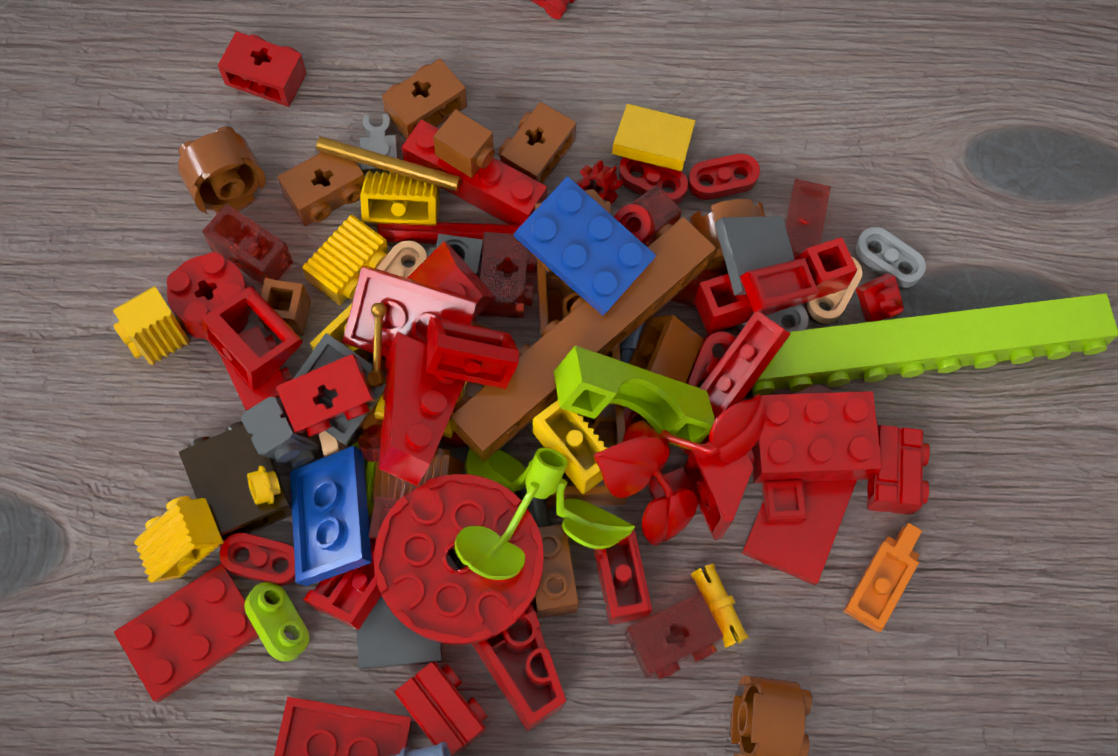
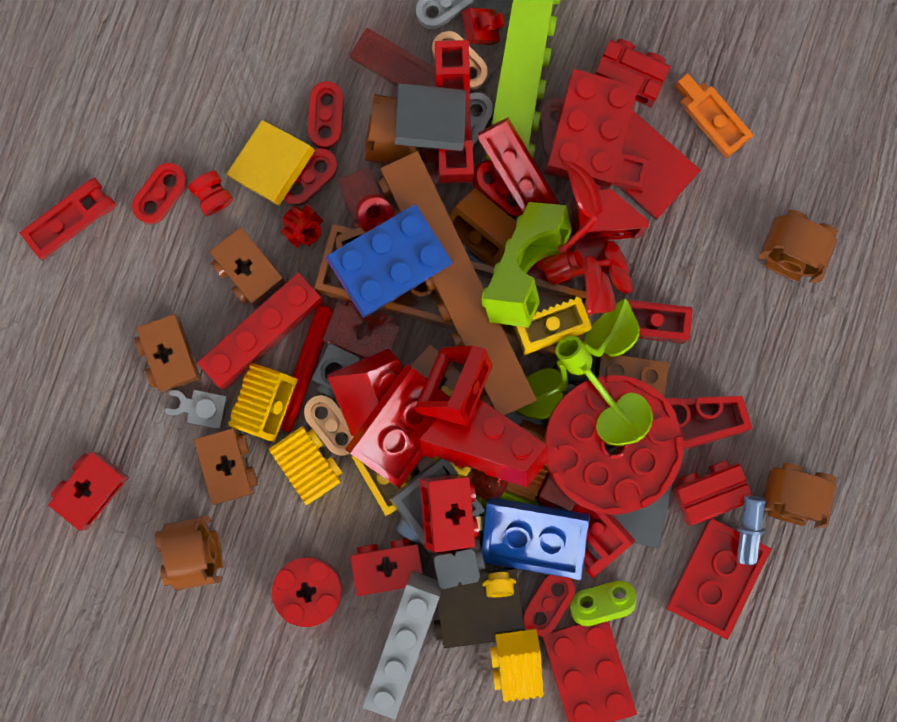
camera: 75 degrees left, 15 degrees up
yellow brick [113,286,190,365] -> none
red tile [201,286,303,391] -> none
clear red brick [202,204,293,285] -> none
dark orange brick [257,278,311,336] -> none
pearl gold bar [316,136,461,191] -> none
pearl gold hinge [367,302,387,387] -> none
dark orange brick [433,109,495,178] -> none
clear red brick [624,592,724,680] -> none
yellow pin [690,563,749,649] -> none
red tile [739,258,819,313] -> none
none -> red plate [132,163,187,225]
none -> red wheel [188,170,233,216]
none -> light grey brick [363,571,442,719]

